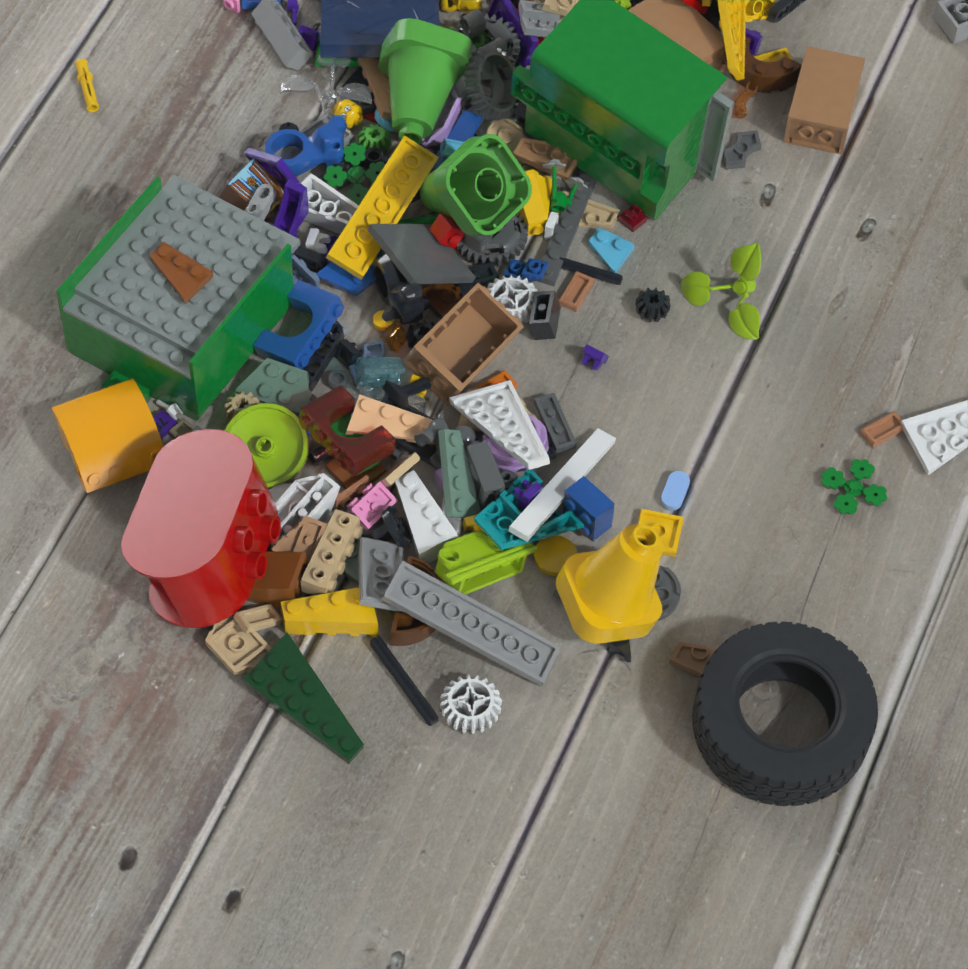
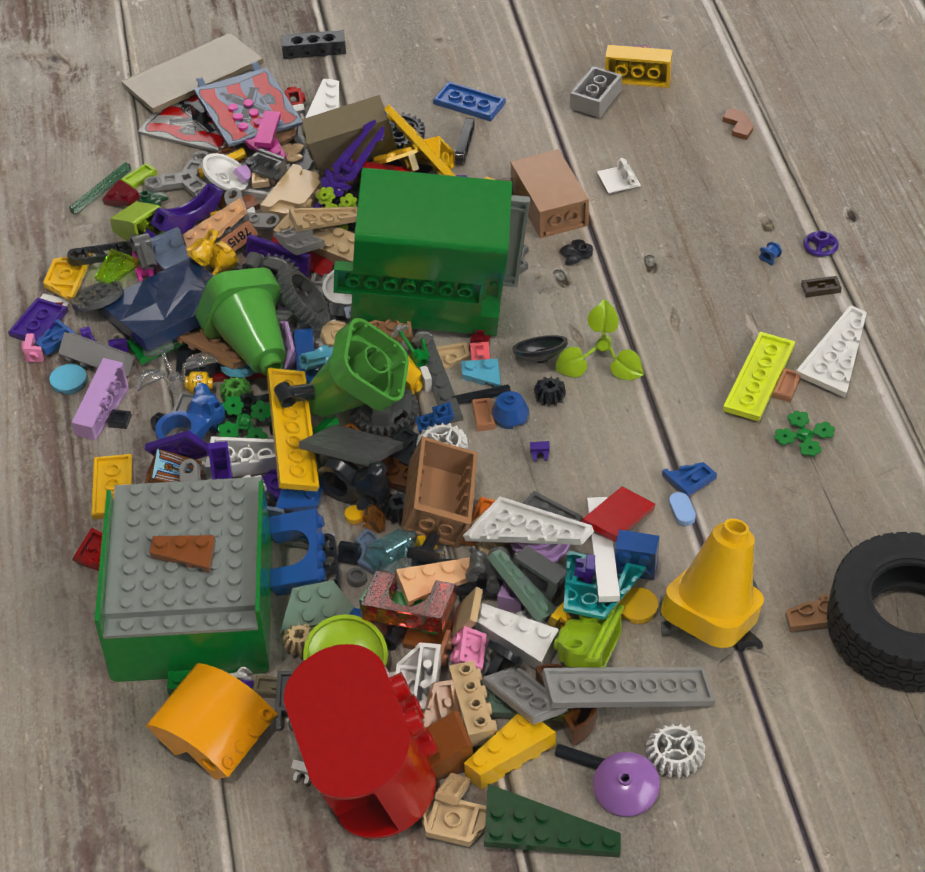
camera: 30 degrees left, 10 degrees down
red brick [429,213,465,248] -> none
black brick [529,291,561,340] -> none
yellow tile [638,509,684,557] -> none
none -> medium azure tile [49,364,87,395]
none -> lavender wedge [72,358,129,440]
none -> yellow tile [91,454,133,520]
none -> black tile [108,409,132,429]
none -> black piece [274,382,315,408]
none -> coral tile [470,342,490,360]
none -> blue cone [491,391,529,429]
none -> black dish [512,335,568,363]
none -> black plate [559,239,593,265]
none -> red tile [582,486,655,542]
none -> medium lavender dish [593,752,660,817]
none -> white hinge [597,158,641,194]
none -> blue wing [662,462,717,497]
none -> neon yellow plate [723,332,795,422]

